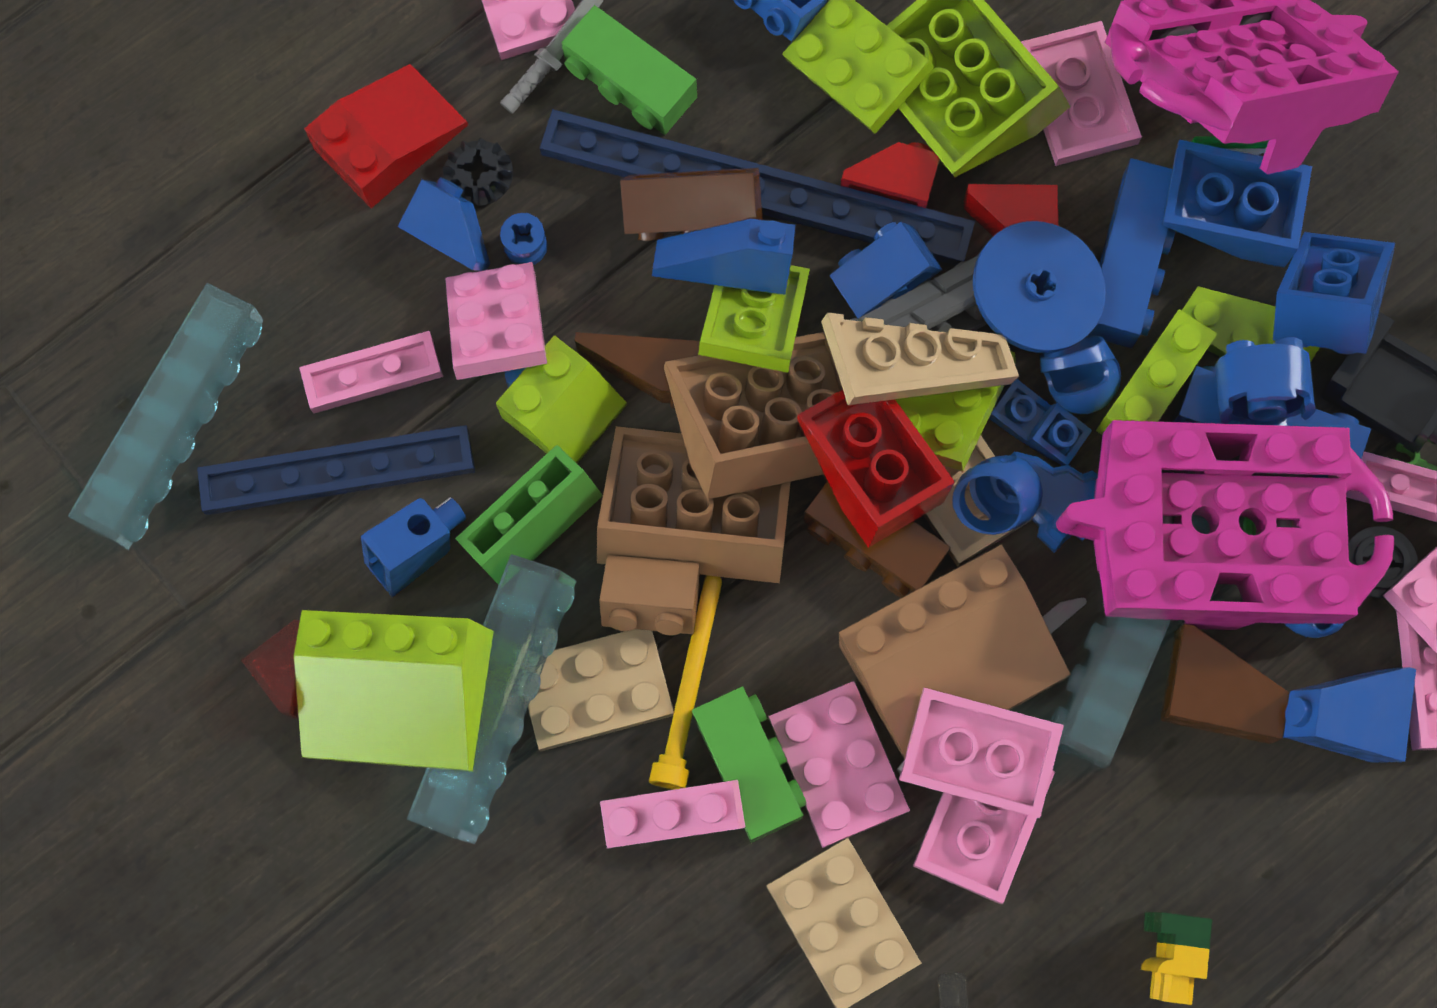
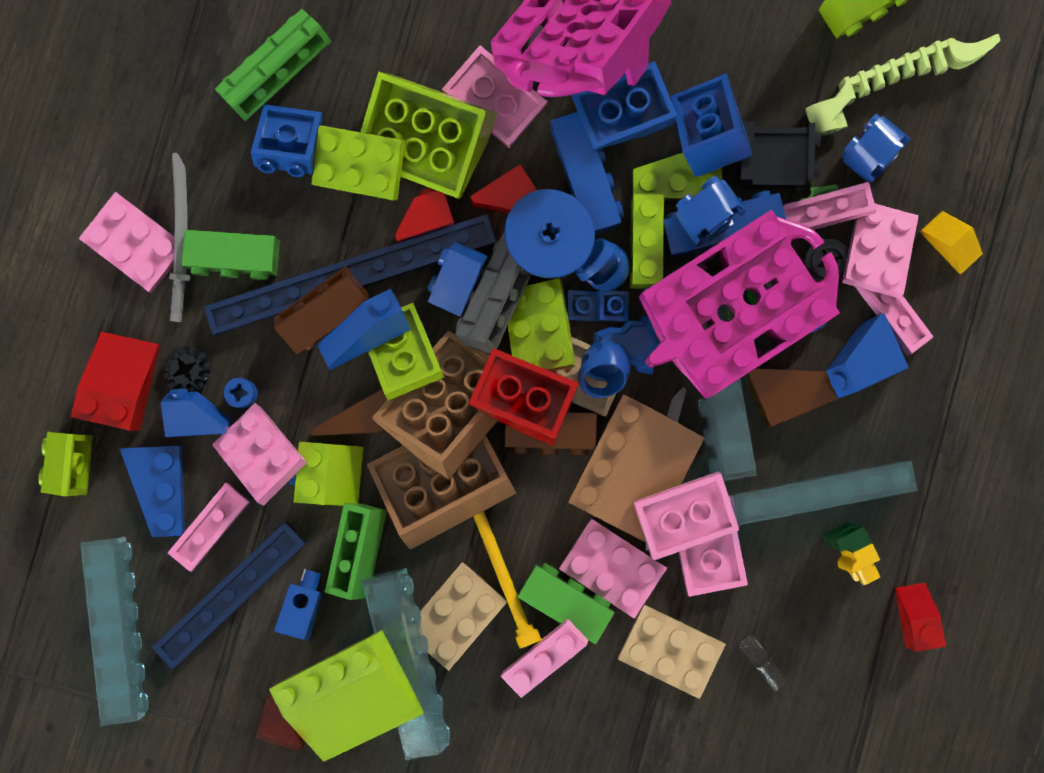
camera: 40 degrees left, 10 degrees up
medium nougat brick [599,555,700,635] -> none
tan wing [821,313,1019,405] -> none
none -> lime slope [38,432,93,496]
none -> blue wing [120,446,185,537]
none -> clear light blue brick [728,461,918,525]

